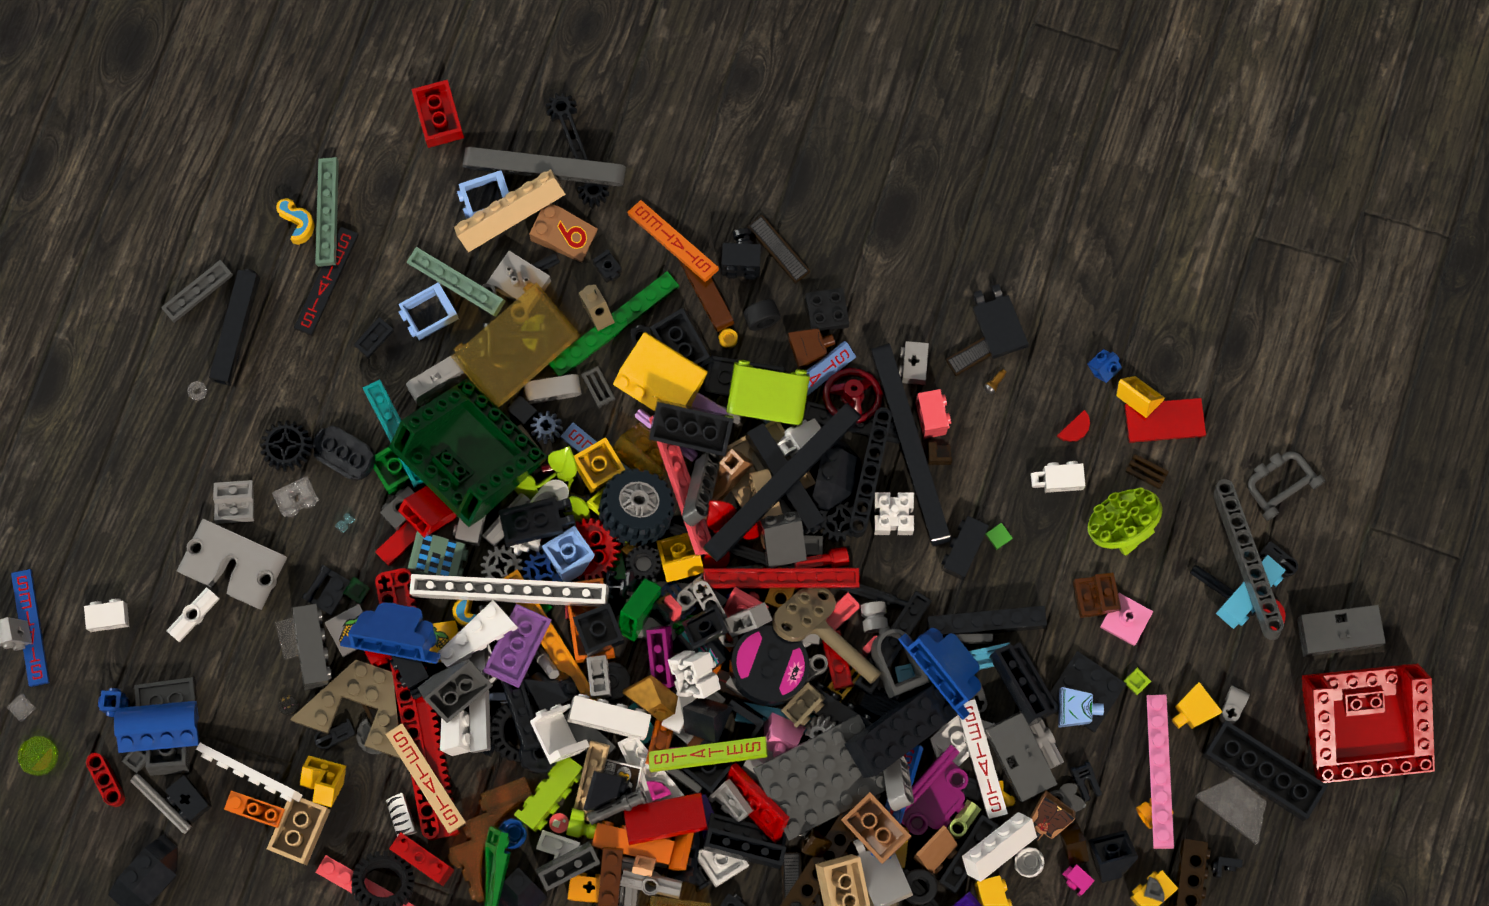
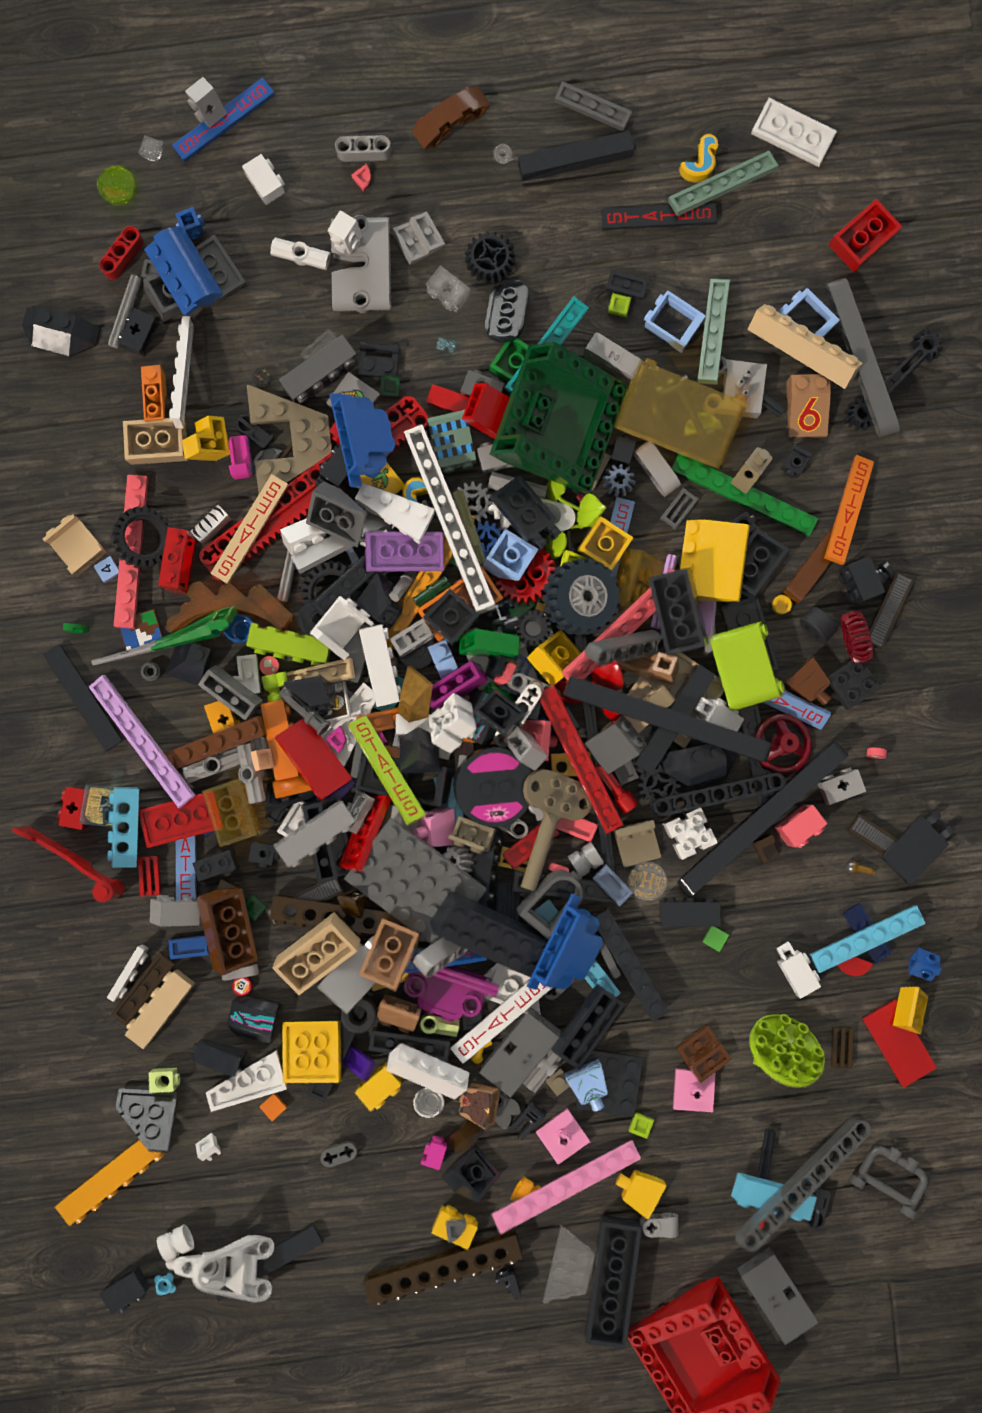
camera: 65 degrees right, 10 degrees up
none -> dark pink animal [228,435,253,480]
none -> light grey brick [273,800,355,867]
none -> light grey axle [277,551,295,602]
none -> white brick [328,211,363,255]
none -> light grey beam [335,135,391,162]
none -> coral tile [352,164,371,192]
none -> reddish brown brick [411,87,490,149]
none -> dark green pin [412,576,451,608]
none -> light blue brick [428,640,458,679]
none -> olive axle [453,490,486,565]
none -> bright pink tile [535,1108,590,1164]
none -> dark tan plate [545,1067,570,1096]
none -> sand blue tile [592,864,633,906]
none -> lime tile [608,293,631,318]
none -> dark tan bracket [614,820,661,867]
none -> clear tile [628,862,667,901]
none -> white tile [751,98,837,167]
none -> medium azure plate [809,905,926,973]
none -> dark red gear [840,611,873,664]
none -> clear blue tile [842,903,892,964]
none -> coral tile [867,747,887,759]

